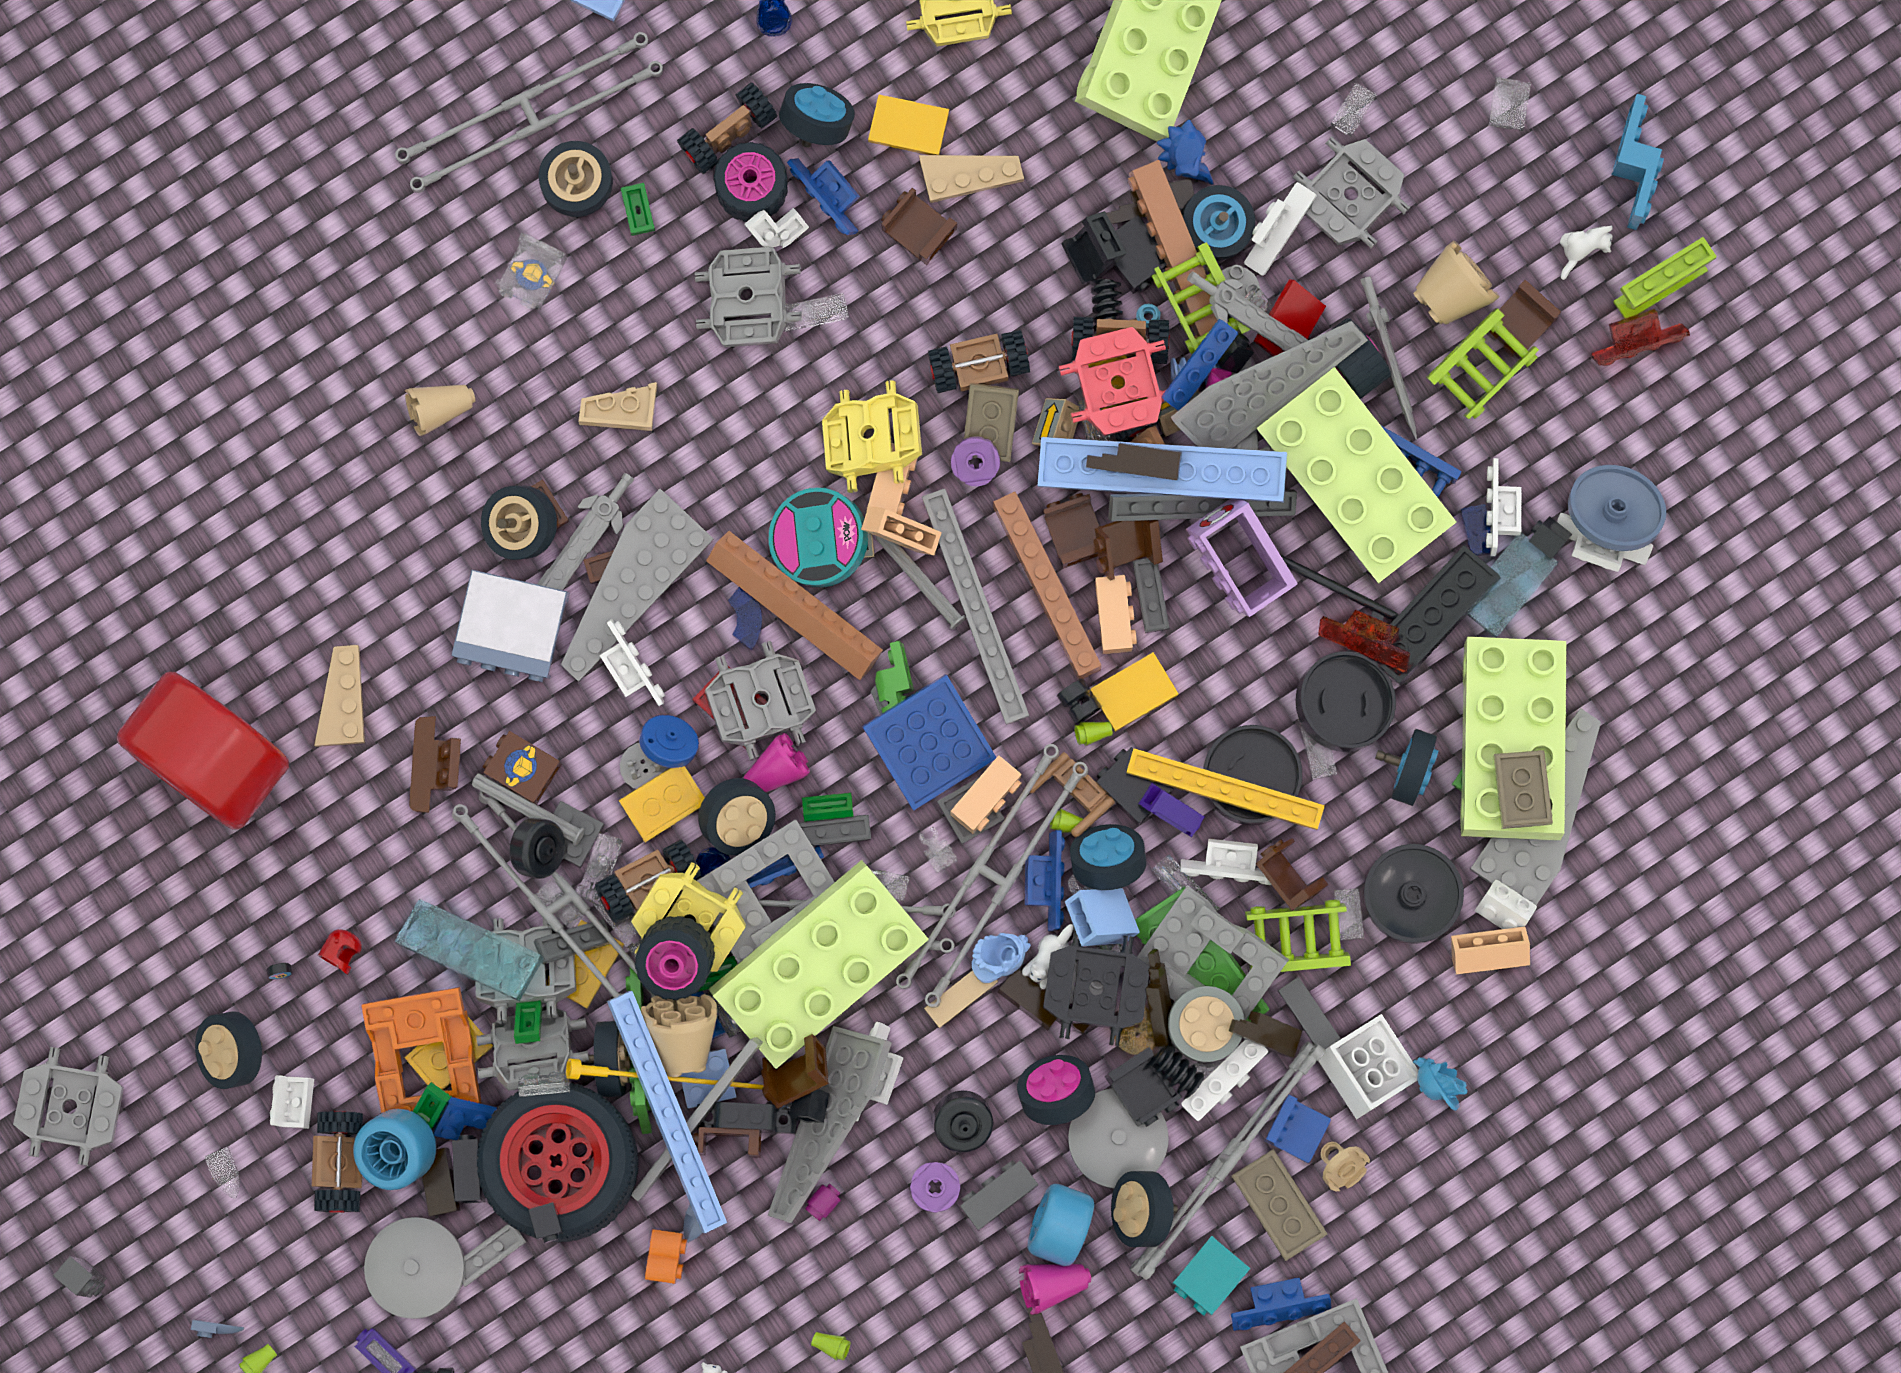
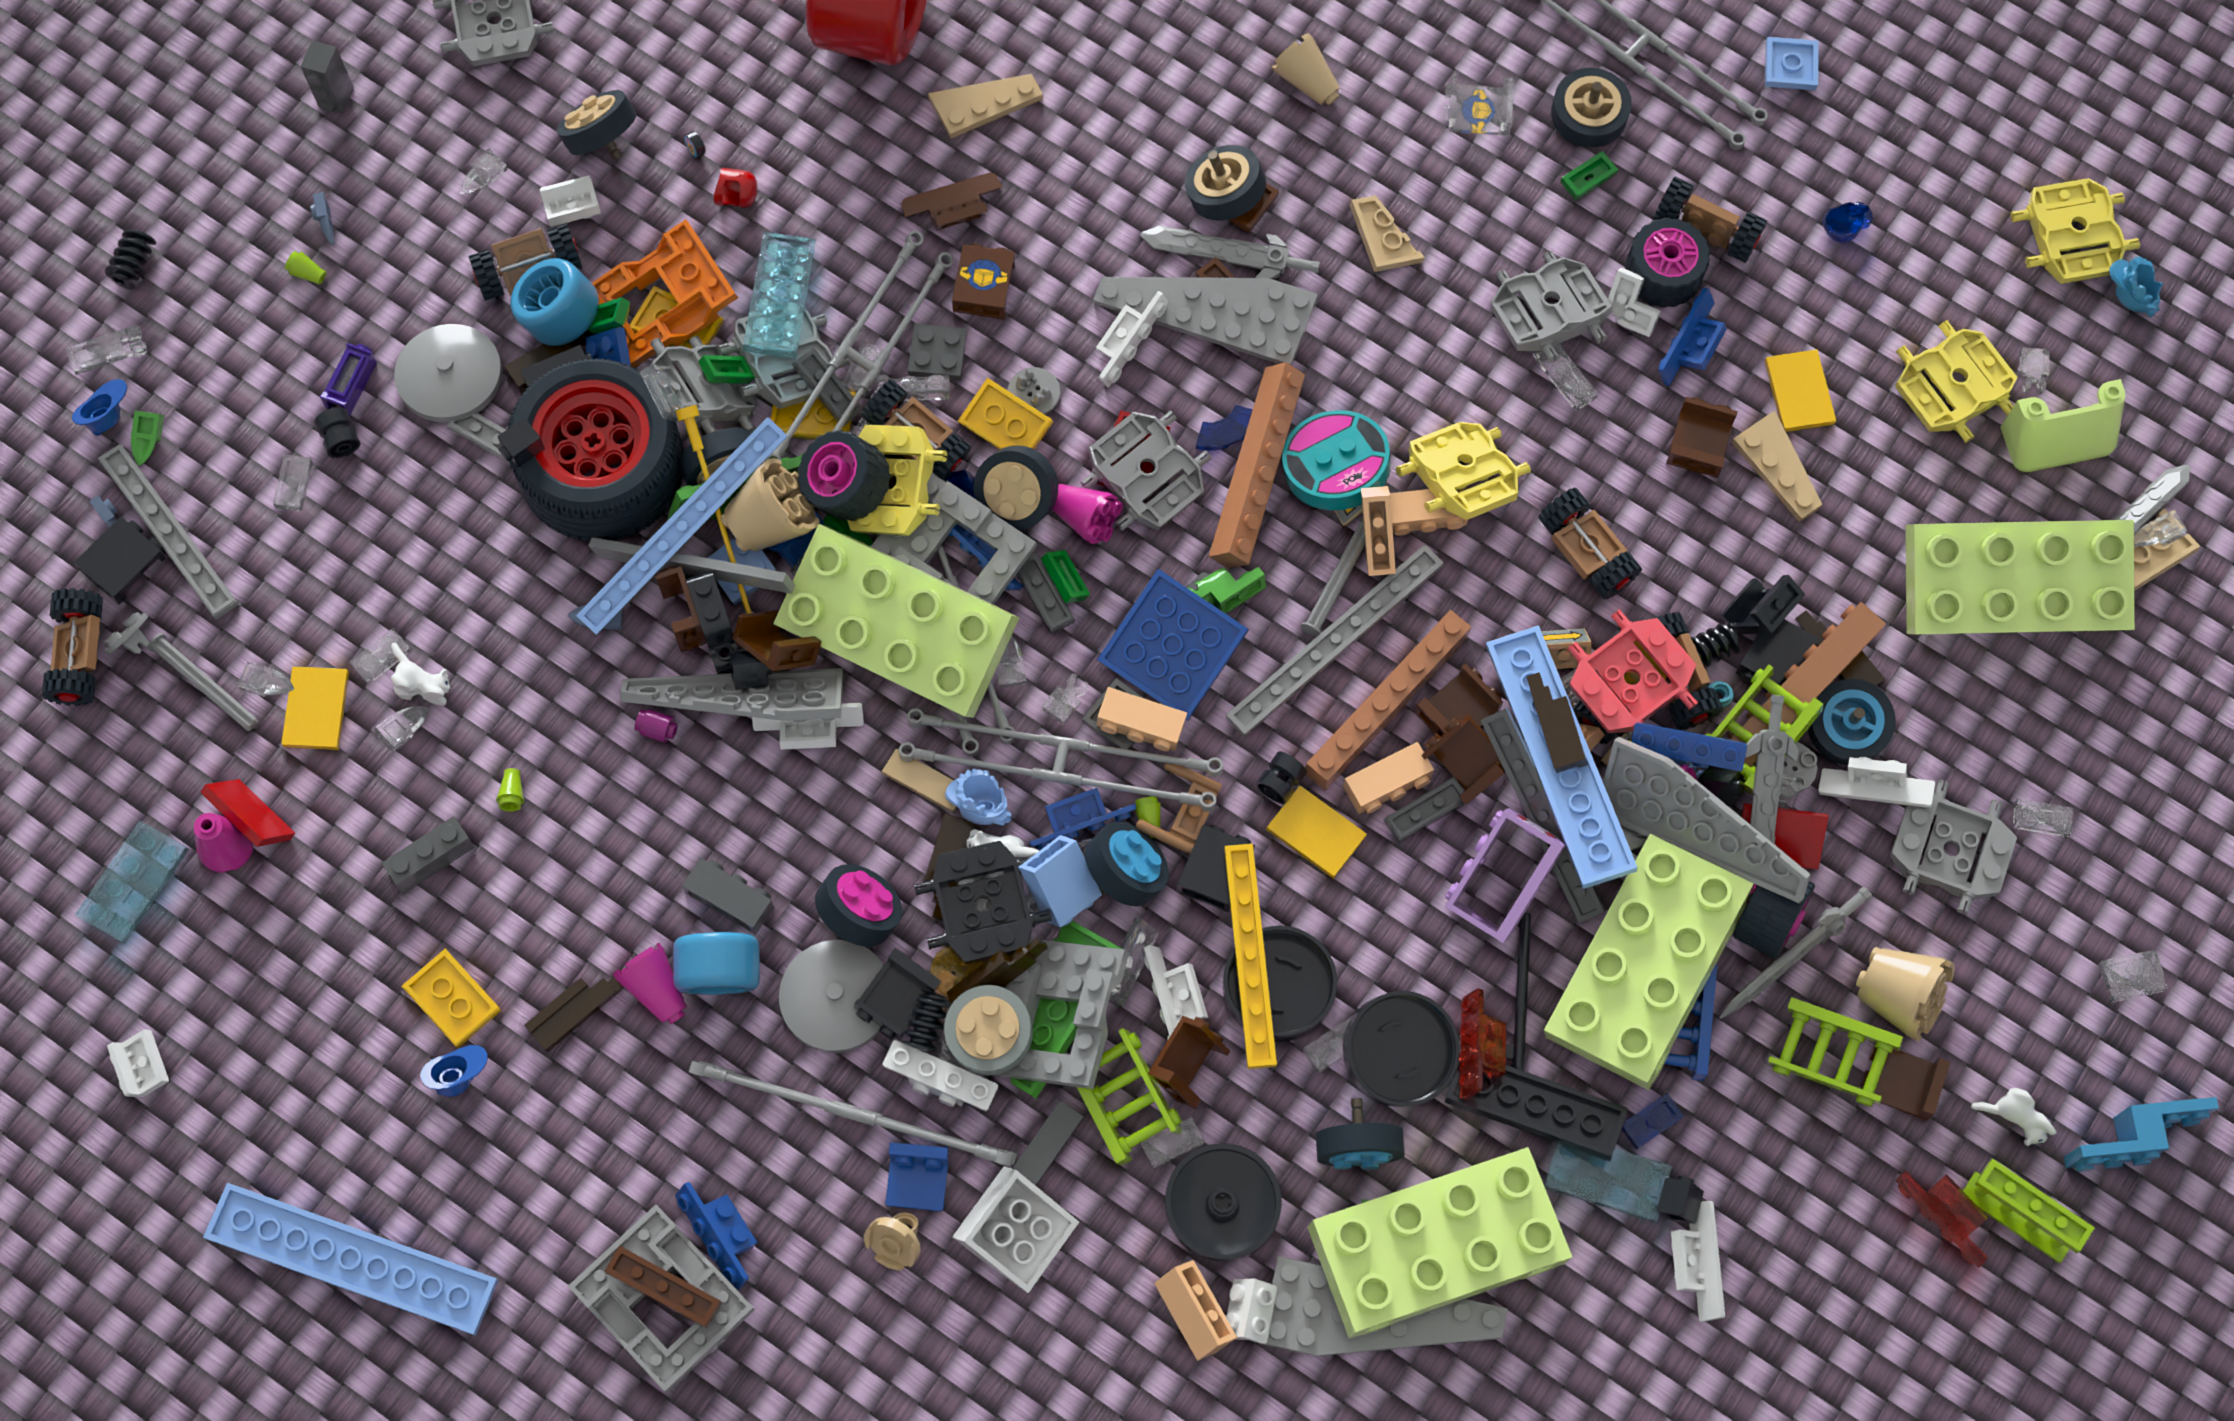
camera: 65 degrees right, 10 degrees down
flat silver panel [451,570,570,682] -> none
light grey axle [472,773,585,846] -> none
black wheel [509,817,565,879] -> none
blue wheel [639,715,699,768] -> none
orange brick [645,1229,687,1284] -> none
black wheel [779,83,855,148] -> none
medium lavender plate [910,1162,960,1213] -> none
black wheel [932,1090,994,1153] -> none
medium lavender plate [951,436,1000,486] -> none
dark tan tile [964,383,1019,462] -> none
lime cone [1074,721,1113,746] -> none
black wheel [1111,1171,1178,1247] -> none
dark purple window [1138,783,1205,838] -> none
blue head [1157,120,1214,185] -> none
teal panel [1172,1236,1251,1316] -> none
dark brown piece [1229,1011,1302,1058] -> none
dark tan tile [1231,1149,1327,1261] -> none
dark azure hair [1413,1057,1468,1111] -> none
white bracket [1486,458,1521,556] -> none
dark tan tile [1493,750,1553,829] -> none
sand blue dish [1568,465,1666,551] -> none

